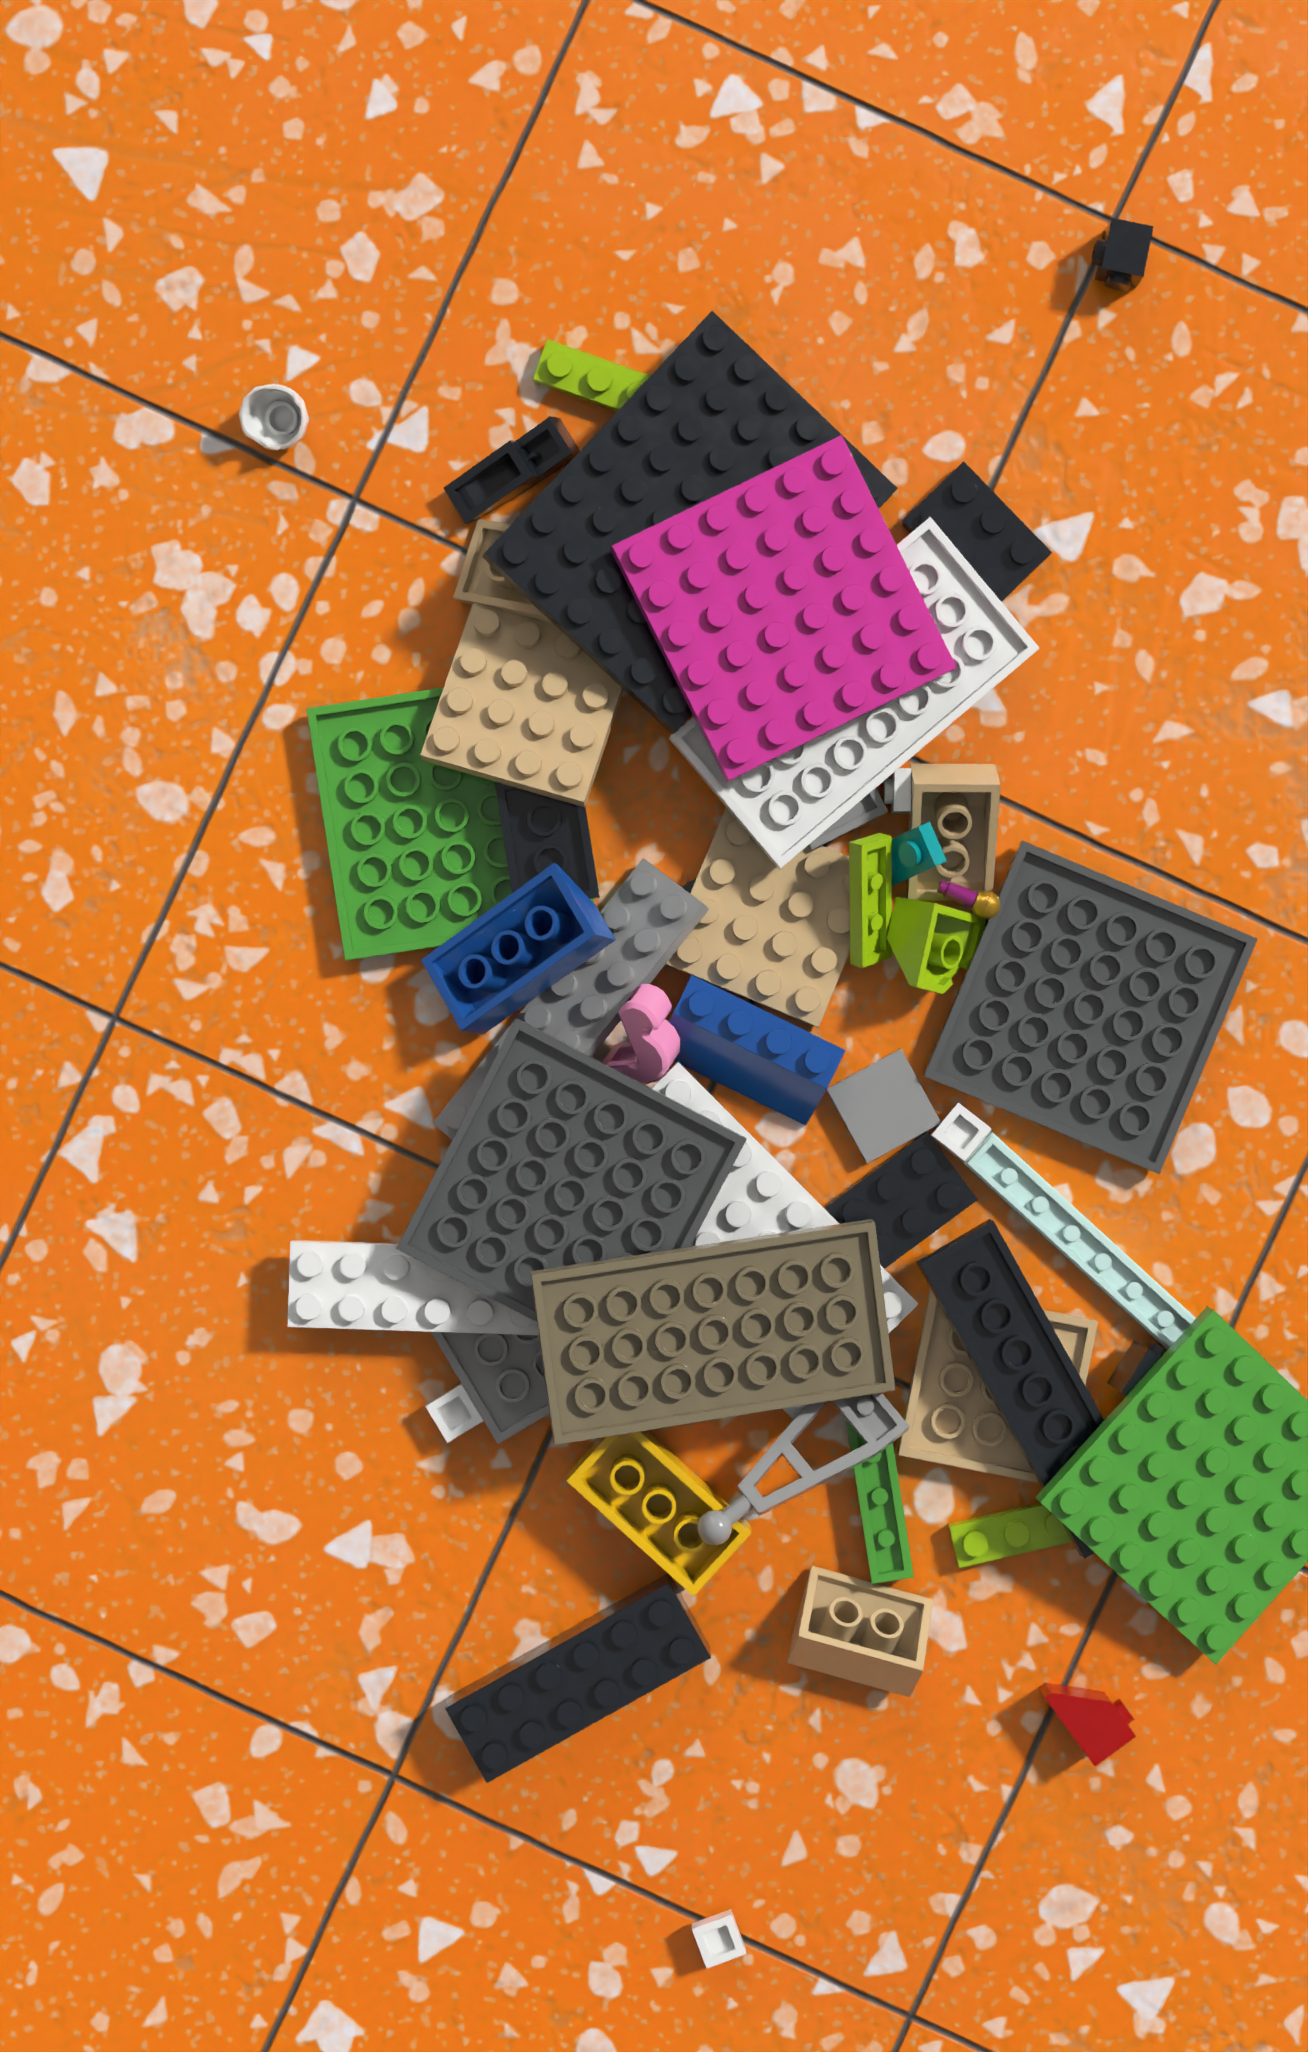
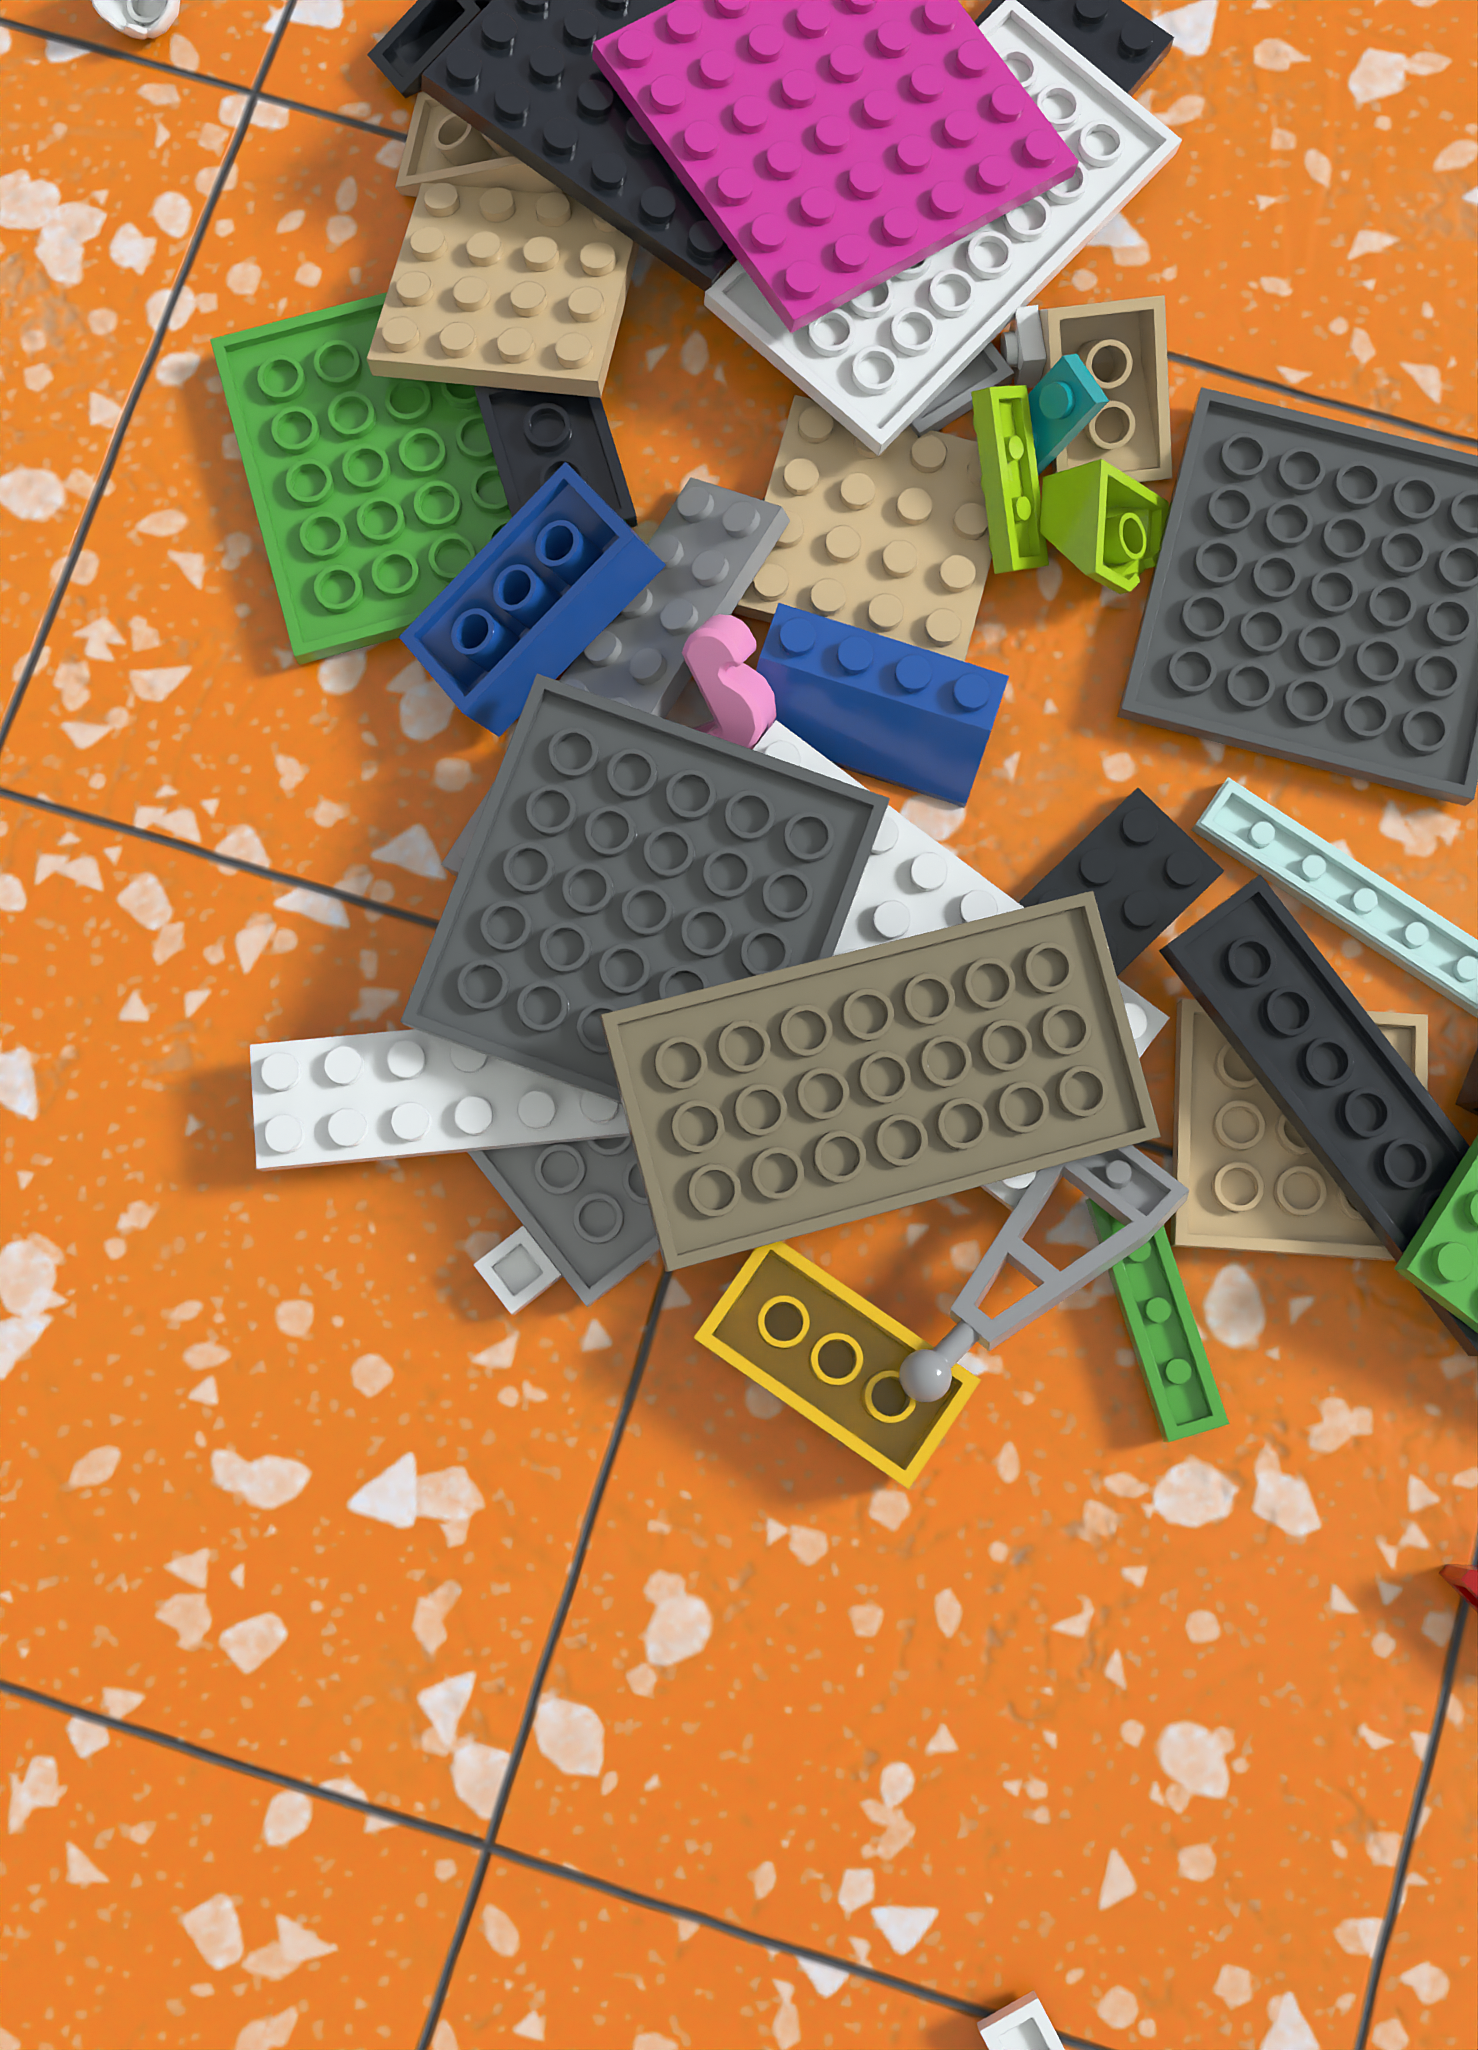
camera: 10 degrees left, 10 degrees down
black brick [445,1574,711,1783] -> none
tan slope [787,1565,933,1697] -> none
light grey tile [827,1048,941,1163] -> none
white plate [931,1103,991,1164] -> none
piece [937,880,1000,920] -> none
lime plate [948,1502,1072,1568] -> none

